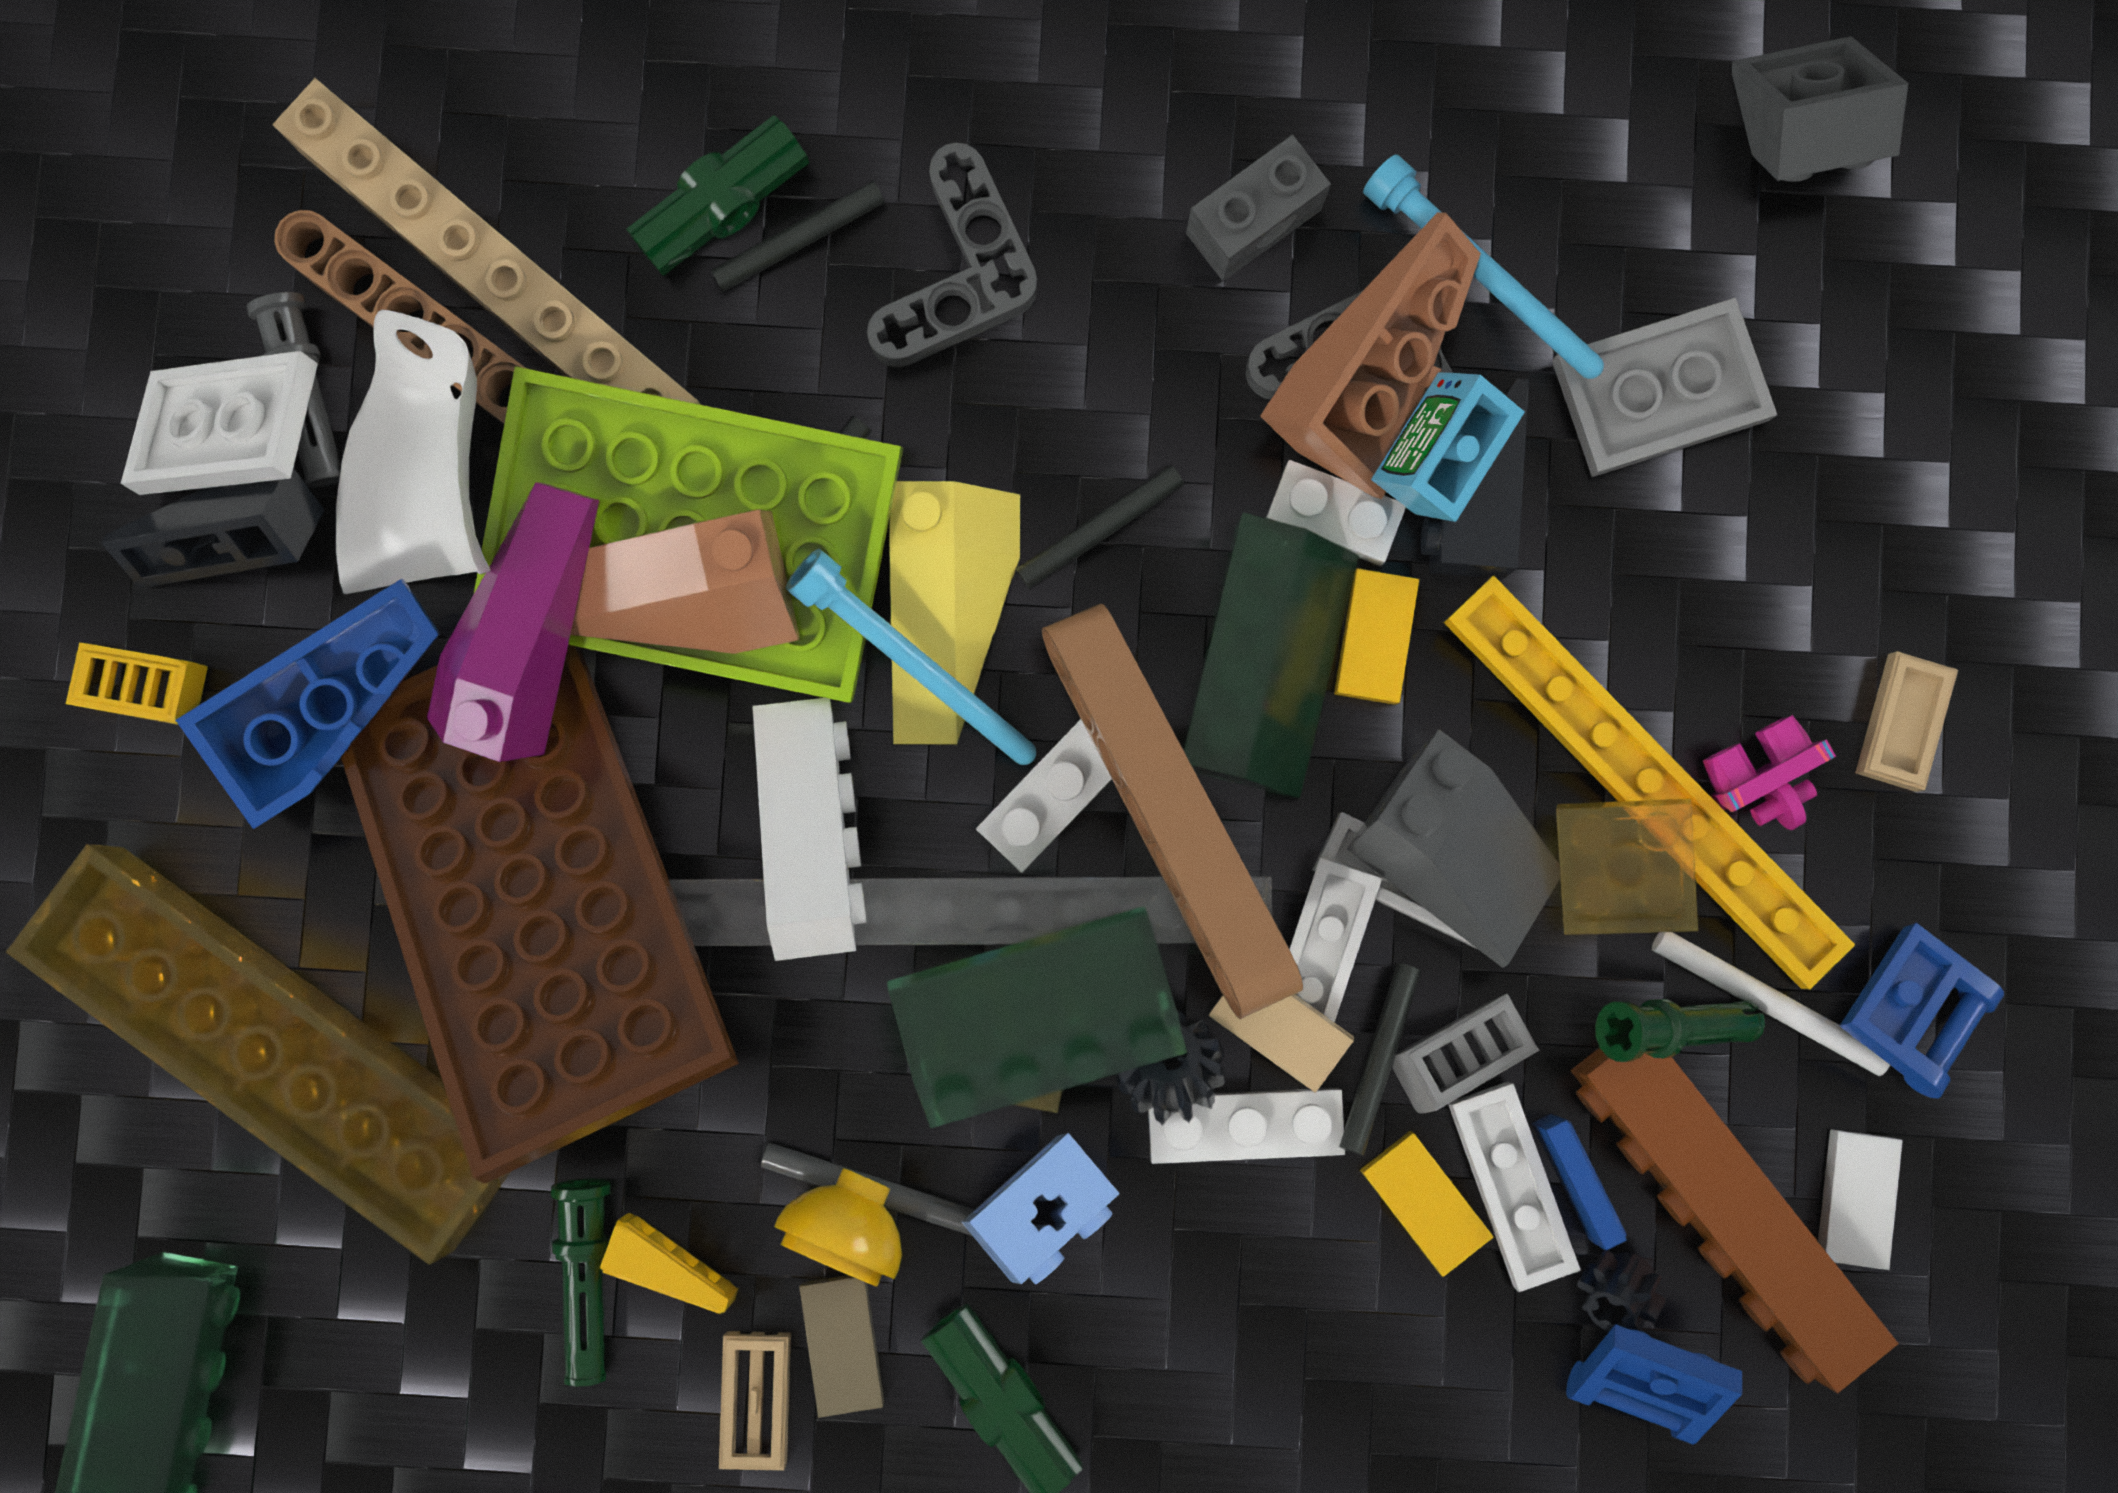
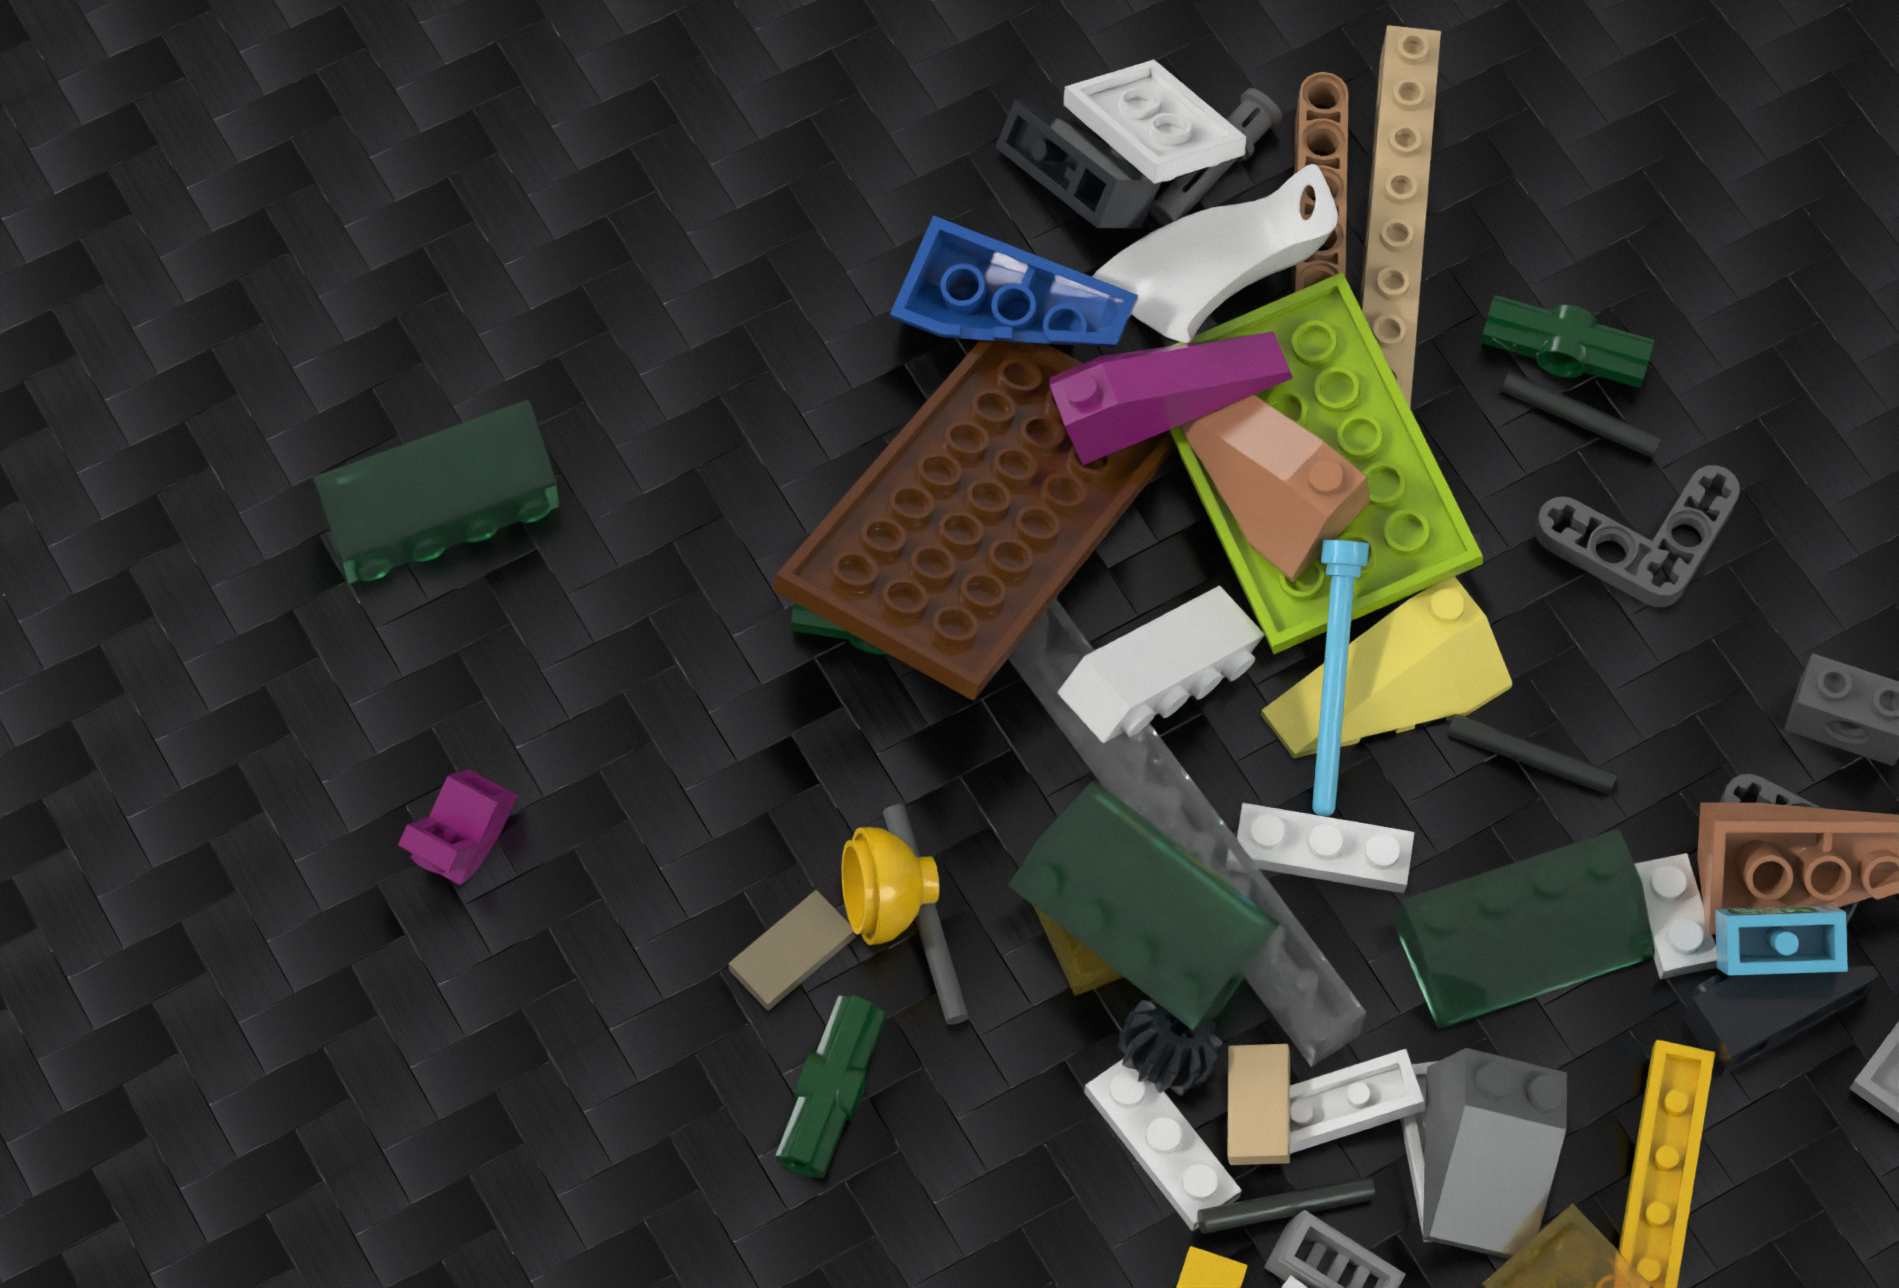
camera: 55 degrees right, 20 degrees down
clear yellow brick [6,844,511,1265] -> none
yellow slope [66,642,208,725] -> none
dark green pin [551,1179,611,1387] -> none
yellow slope [600,1213,738,1314] -> none
tan tile [719,1331,791,1470] -> none
light blue brick [961,1133,1120,1284] -> none
medium nougat beam [1042,603,1303,1019] -> none
yellow tile [1334,568,1419,705] -> none

